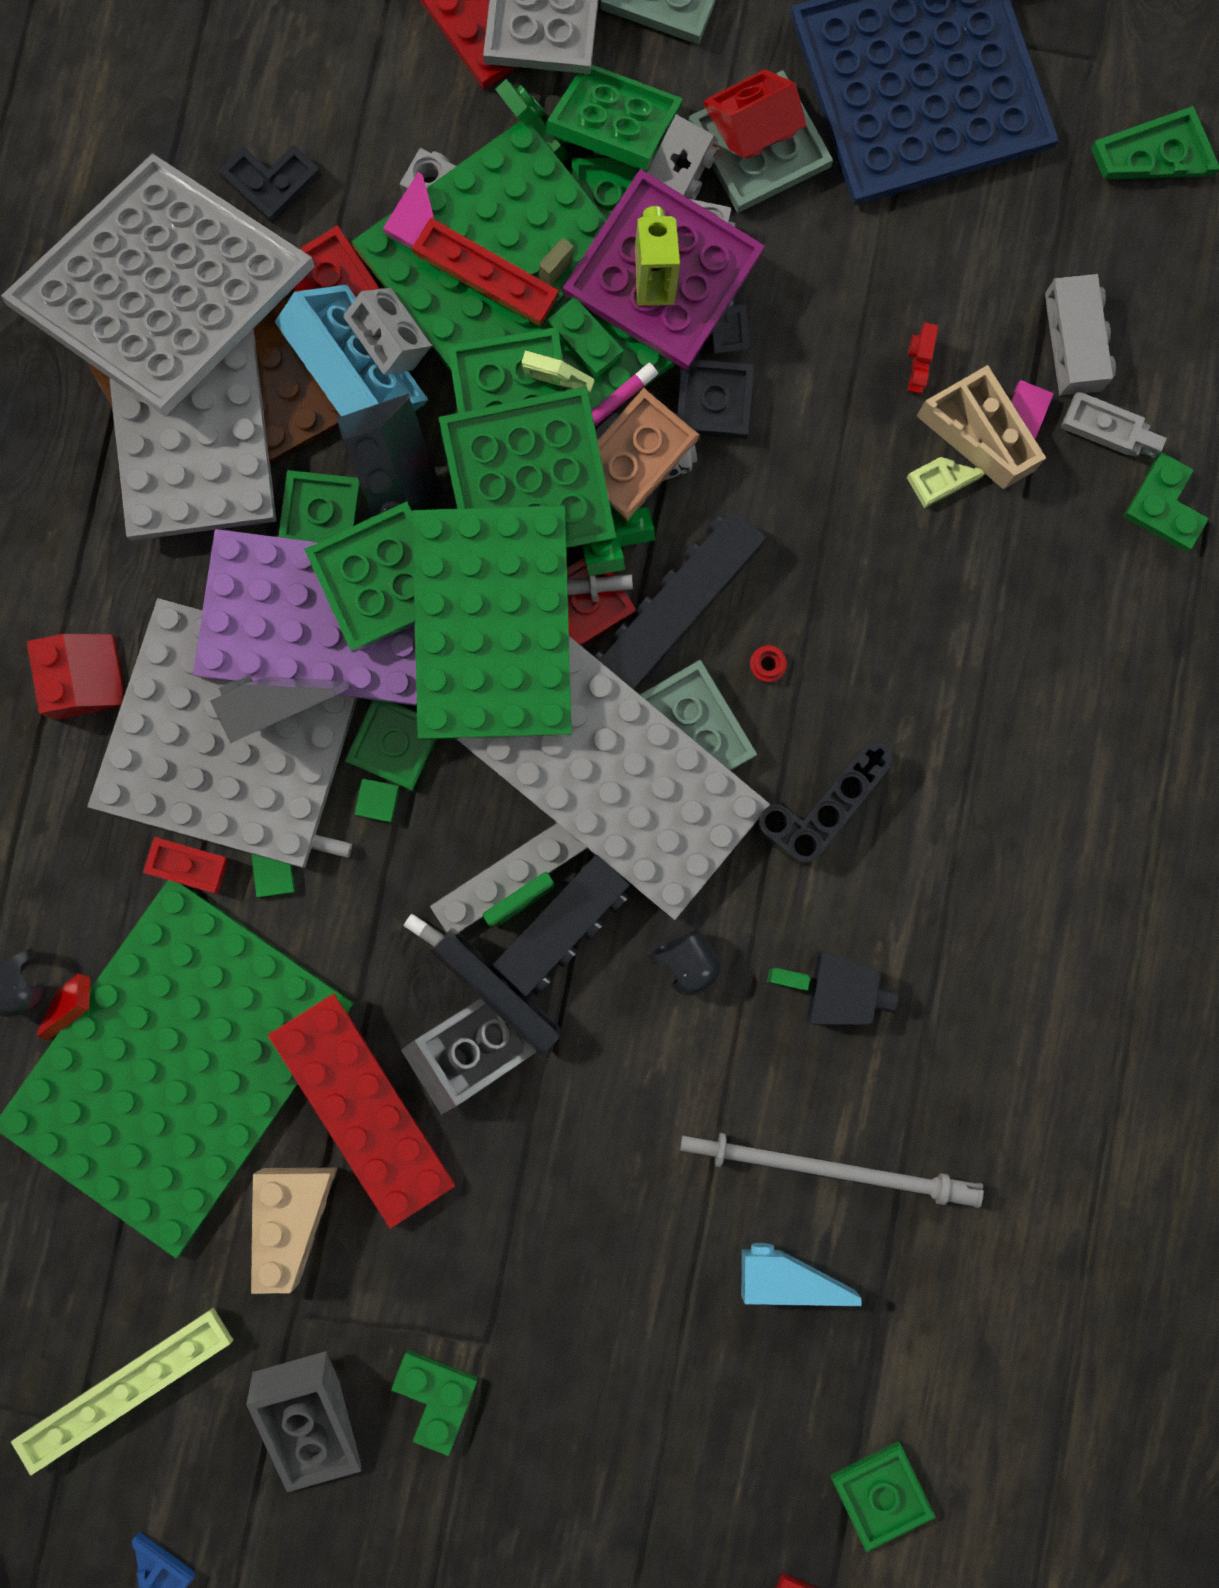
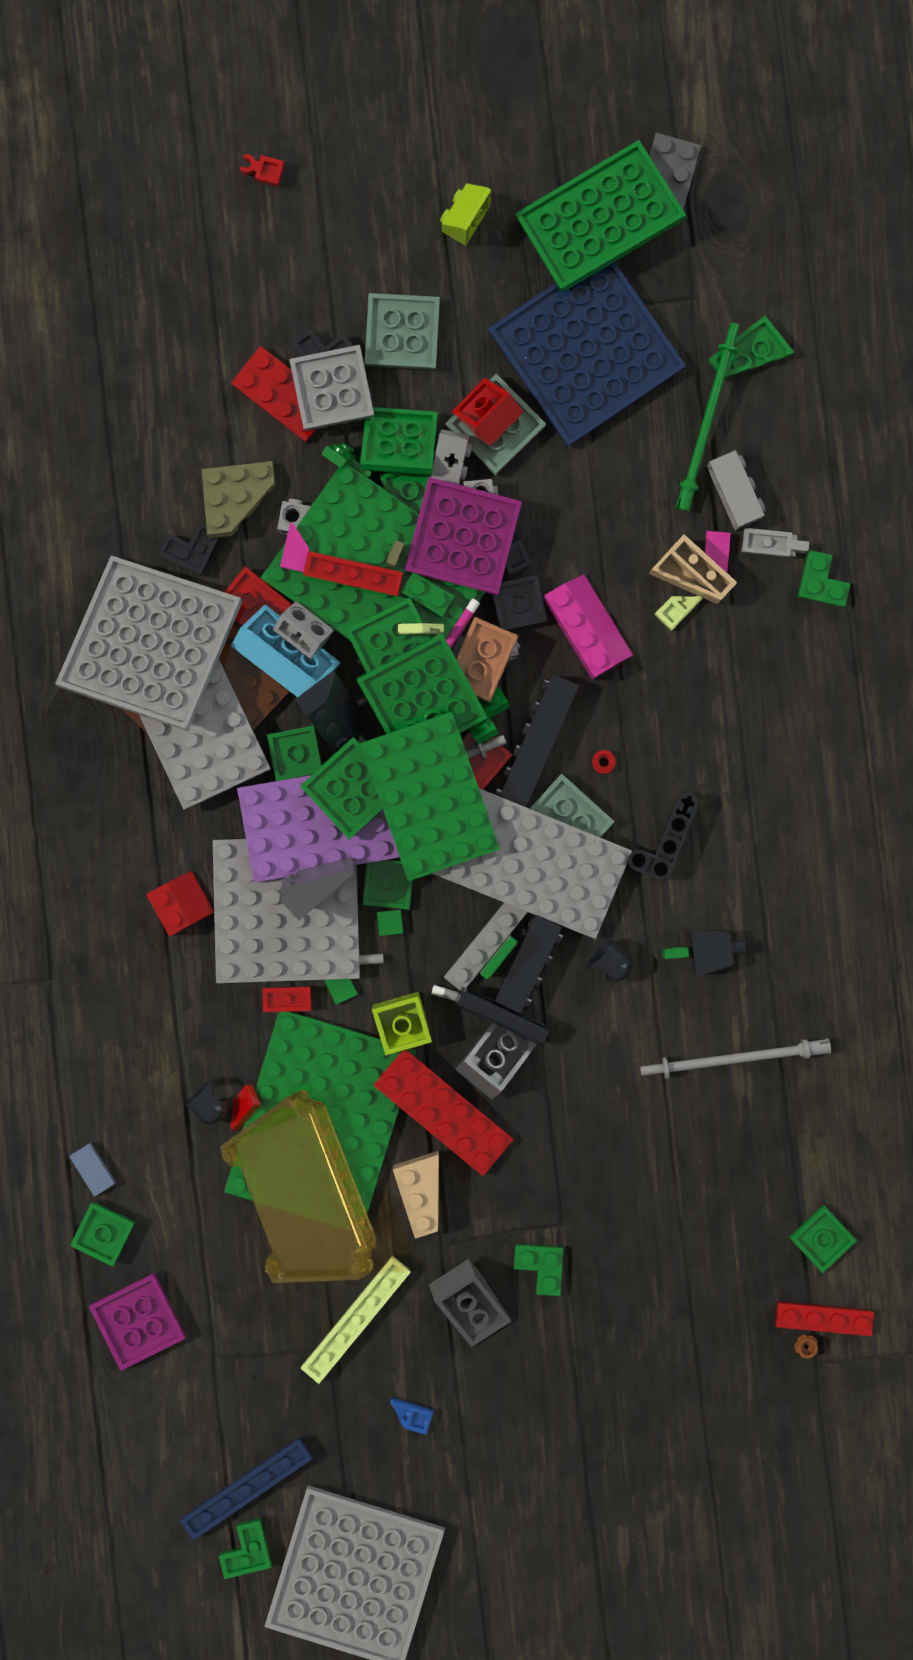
camera: 15 degrees left, 5 degrees up
lime torso [635,206,680,306] -> none
medium azure slope [741,1243,861,1306] -> none
red plate [907,322,938,394] -> none
none -> olive plate [202,461,275,538]
none -> clear yellow windscreen [220,1089,377,1283]
none -> lime slope [372,992,432,1055]
none -> dark pink slope [544,575,633,680]
none -> green bar [675,323,740,512]

